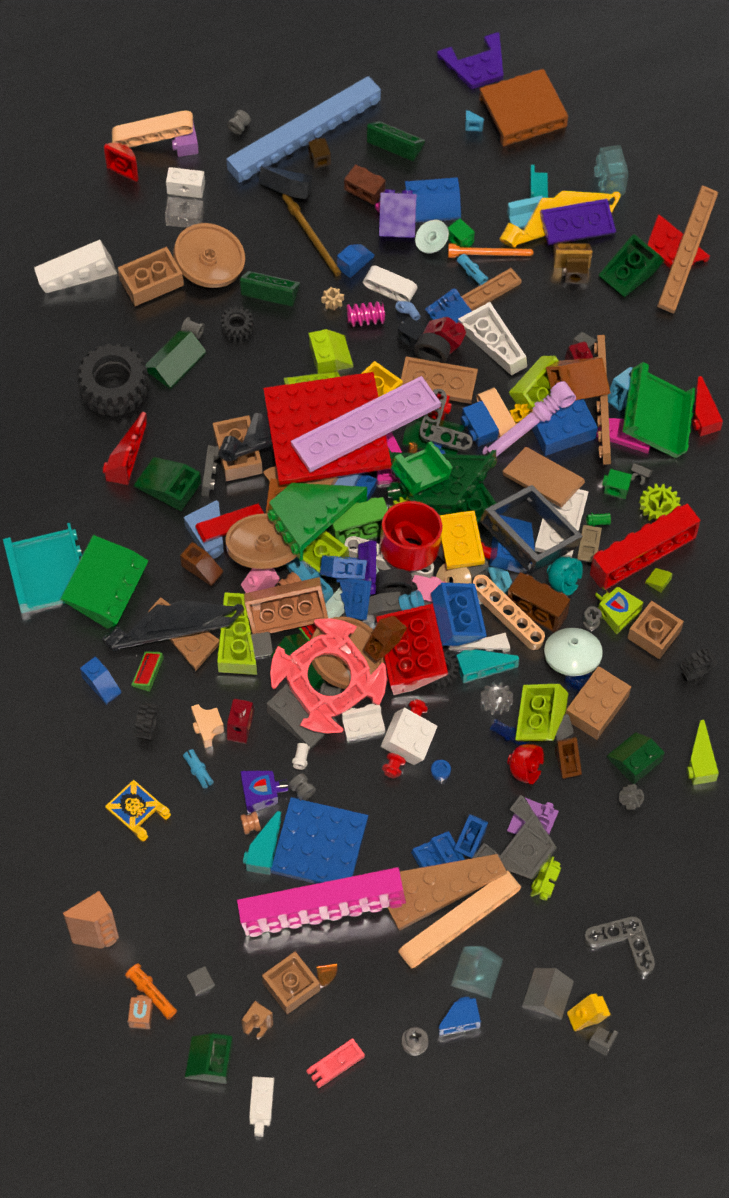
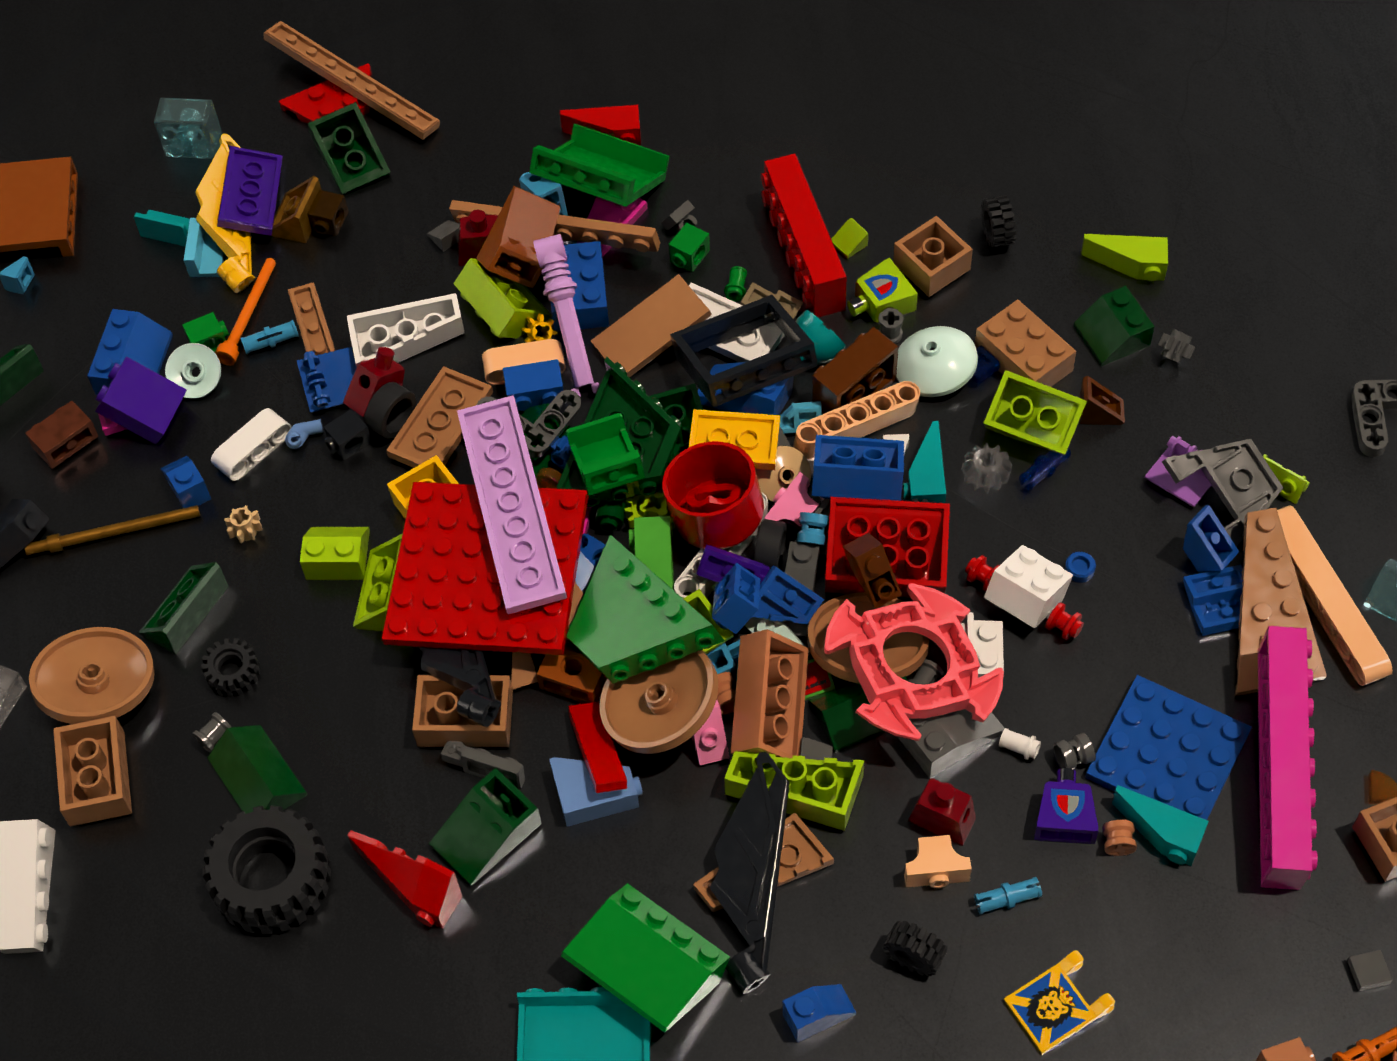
camera: 70 degrees left, 5 degrees down
slope [132,652,164,692] -> none
reddish brown slope [180,542,223,586] -> none
dark pink piece [347,301,385,327] -> none
red cylinder [508,744,544,784] -> none
lime gear [639,484,681,521] -> none

